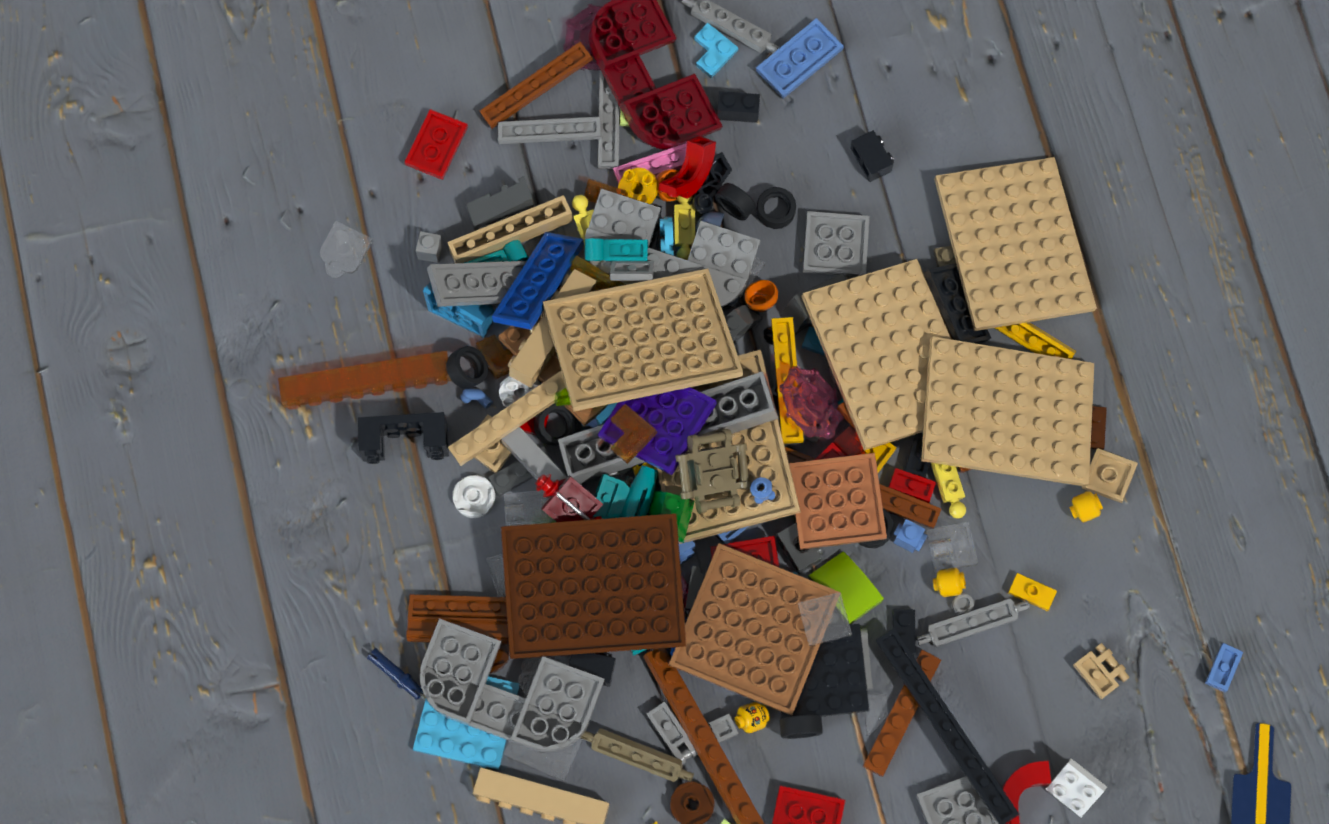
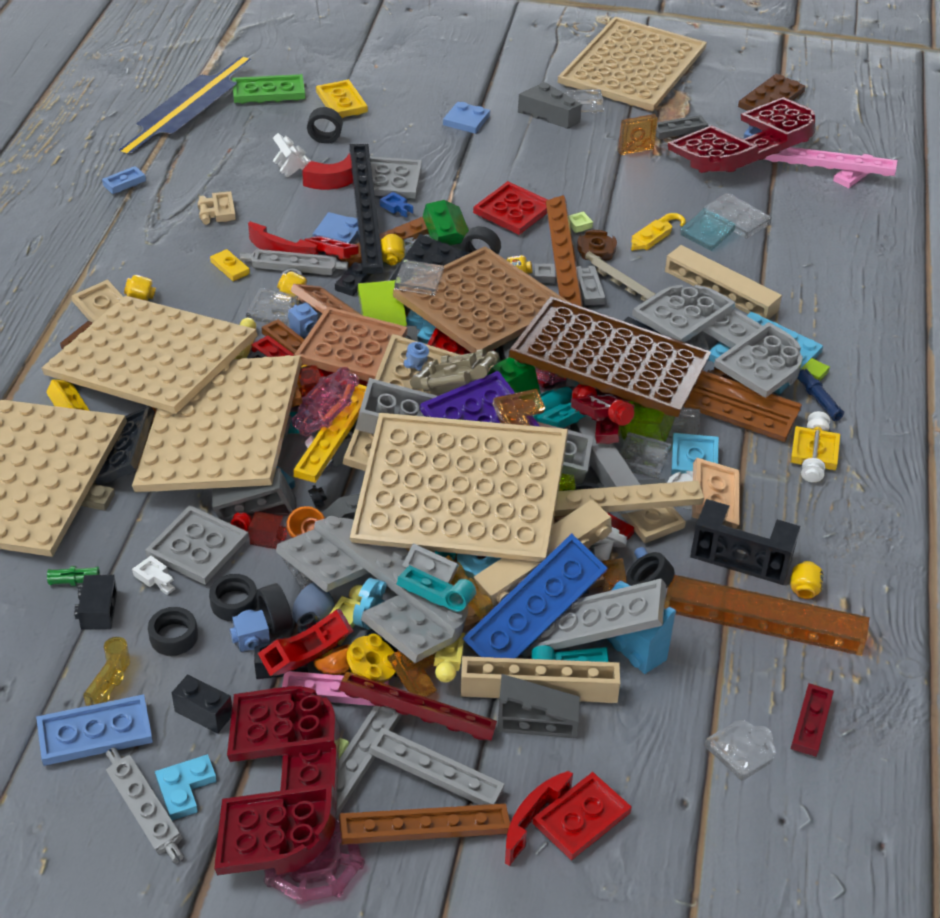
camera: 155 degrees left, 30 degrees down
light grey brick [416,231,443,263] -> none
none -> green pin [47,566,100,586]
none -> clear yellow plate [83,637,130,706]
none -> white plate [132,556,175,595]
none -> black tyre [148,607,198,656]
none -> medium blue brick [229,610,270,652]
none -> red plate [231,512,254,533]
none -> red slope [248,221,318,255]
none -> clear red brick [248,511,287,549]
none -> nougat plate [290,284,361,315]
none -> red plate [304,236,359,259]
none -> medium blue plate [313,212,358,244]
none -> dark red plate [339,671,497,741]
none -> blue plate [380,192,413,217]
none -> yellow head [380,234,405,265]
none -> green slope [422,200,472,246]
none -> red slope [505,771,573,866]
none -> medium azure plate [671,433,719,475]
none -> light nougat plate [692,458,739,529]
none -> yellow plate [790,411,840,482]
none -> yellow head [790,561,824,599]
none -> dark red plate [790,683,834,757]
none -> lime tile [801,358,830,381]

